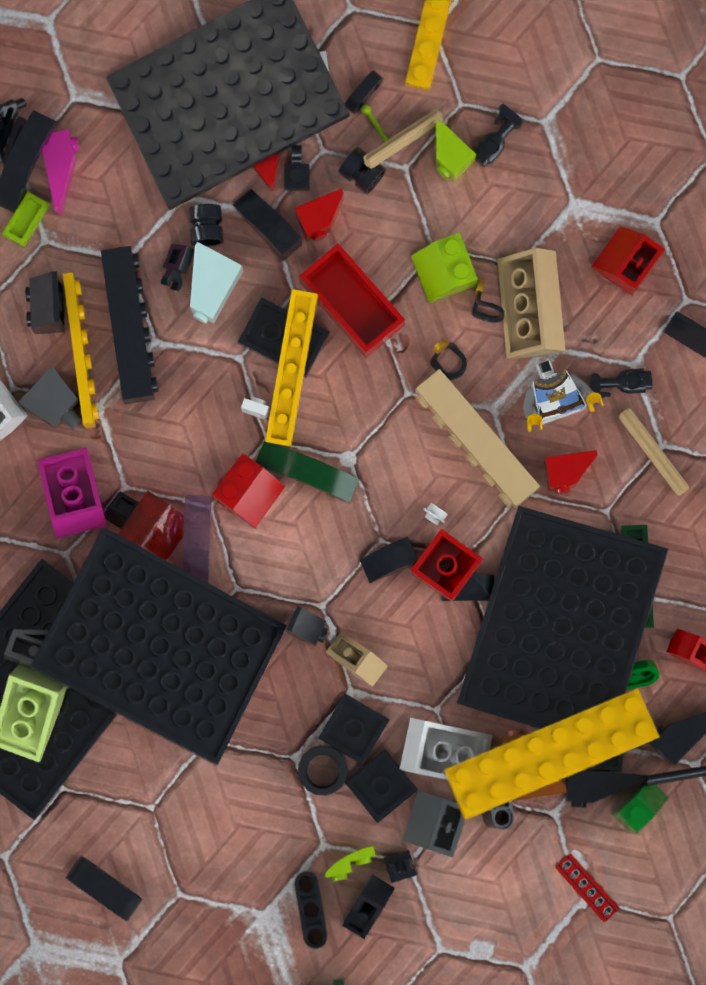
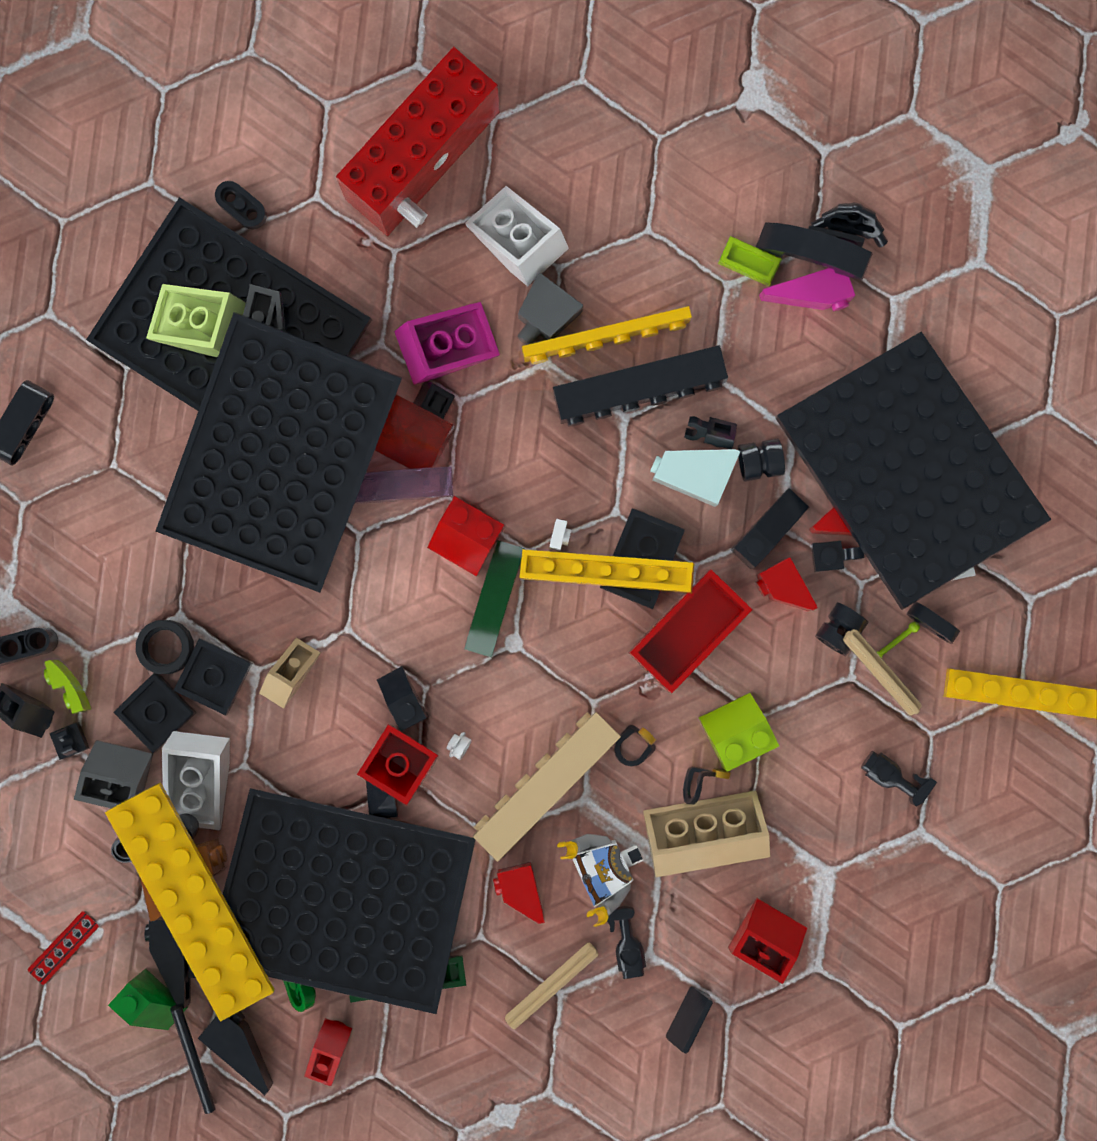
camera: 80 degrees right, 5 degrees up
black slope [25,271,65,334] -> none
black slope [286,606,329,647] -> none
lime slope [435,120,476,182] -> none

